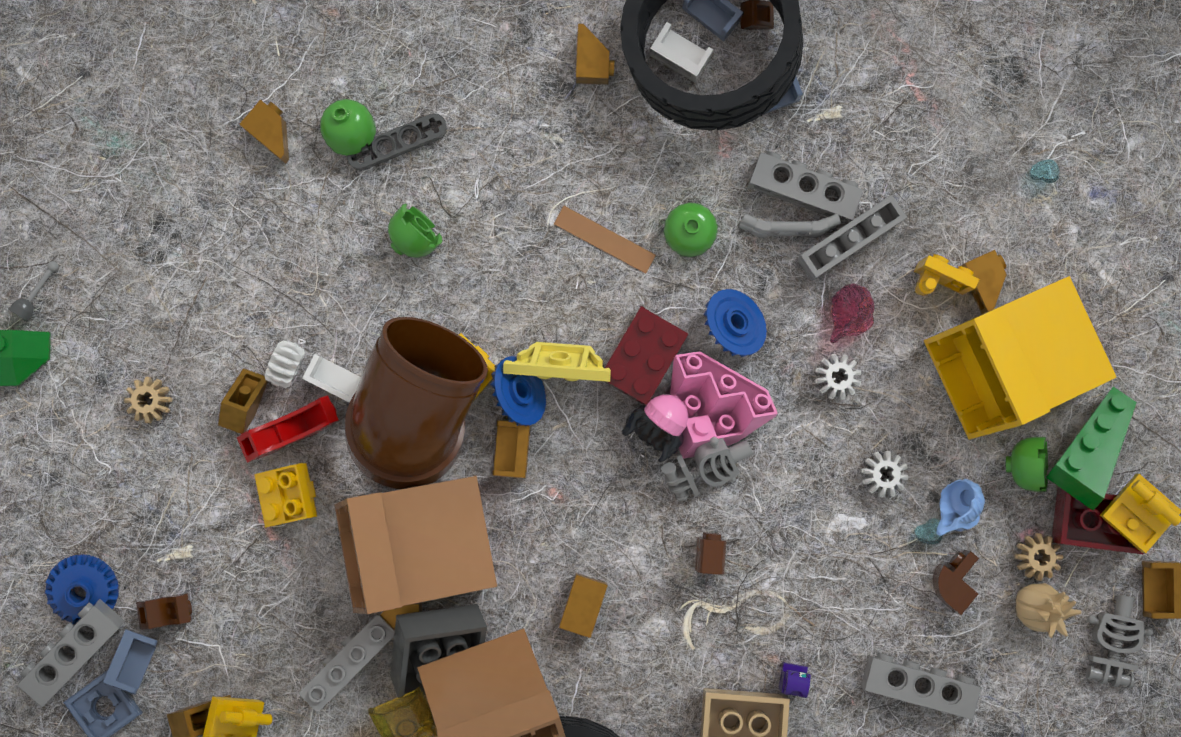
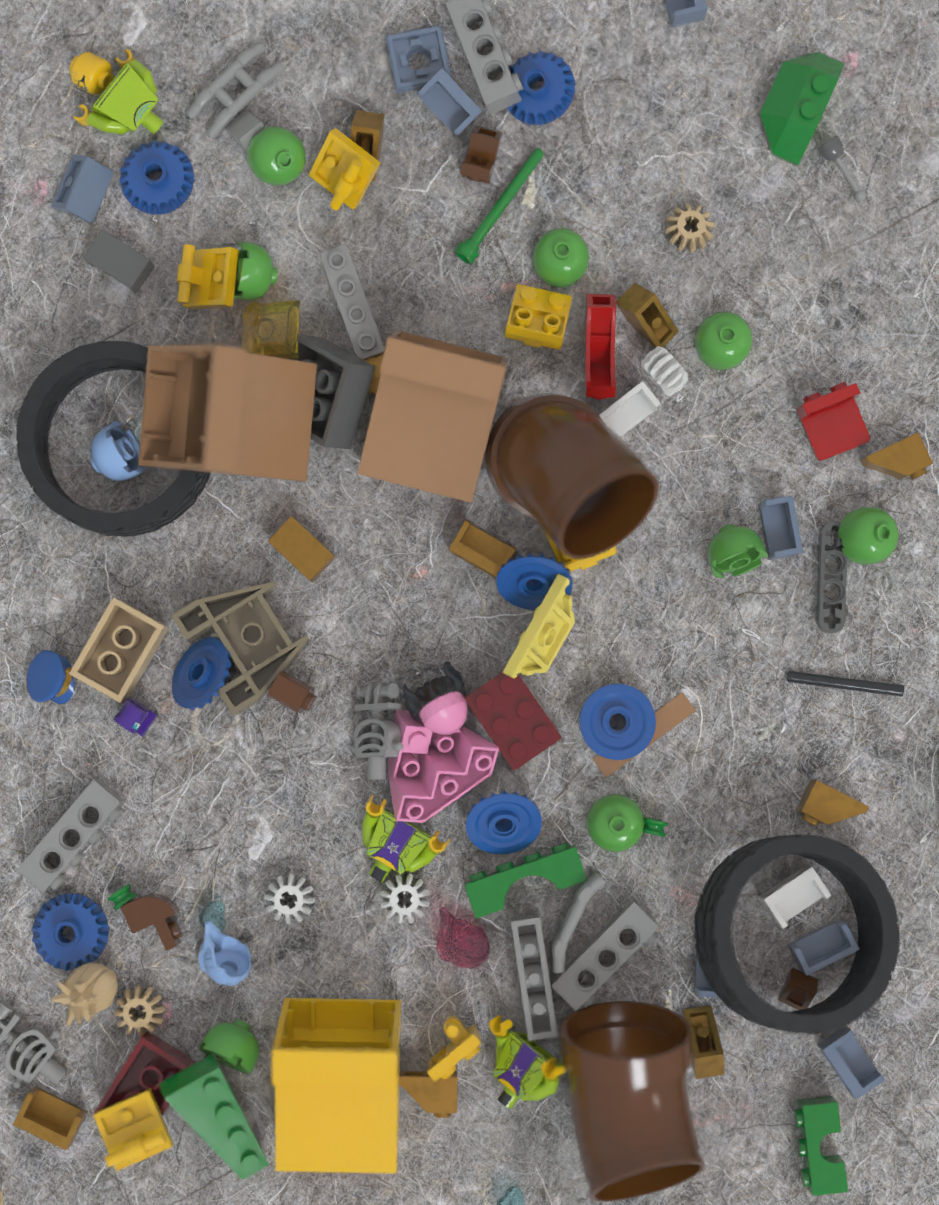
camera: 110 degrees right, 0 degrees up
none -> blue gear [32,893,109,971]
none -> green bush [107,884,137,911]
none -> dark tan wedge [171,582,310,716]
none -> blue gear [172,637,232,711]
none -> torso [362,795,450,883]
none -> green piece [454,148,544,265]
none -> green arch [464,842,587,919]
none -> torso [489,1014,565,1109]
none -> bright green cylinder [532,228,590,288]
none -> reddish brown cylinder [561,1001,705,1202]
none -> blue gear [580,684,656,760]
none -> green bush [643,817,668,837]
none -> pearl gold slope [683,1005,725,1079]
none -> bright green cylinder [694,311,753,371]
none -> sand blue panel [758,495,803,560]
none -> black bar [787,671,904,697]
none -> red bracket [796,382,870,461]

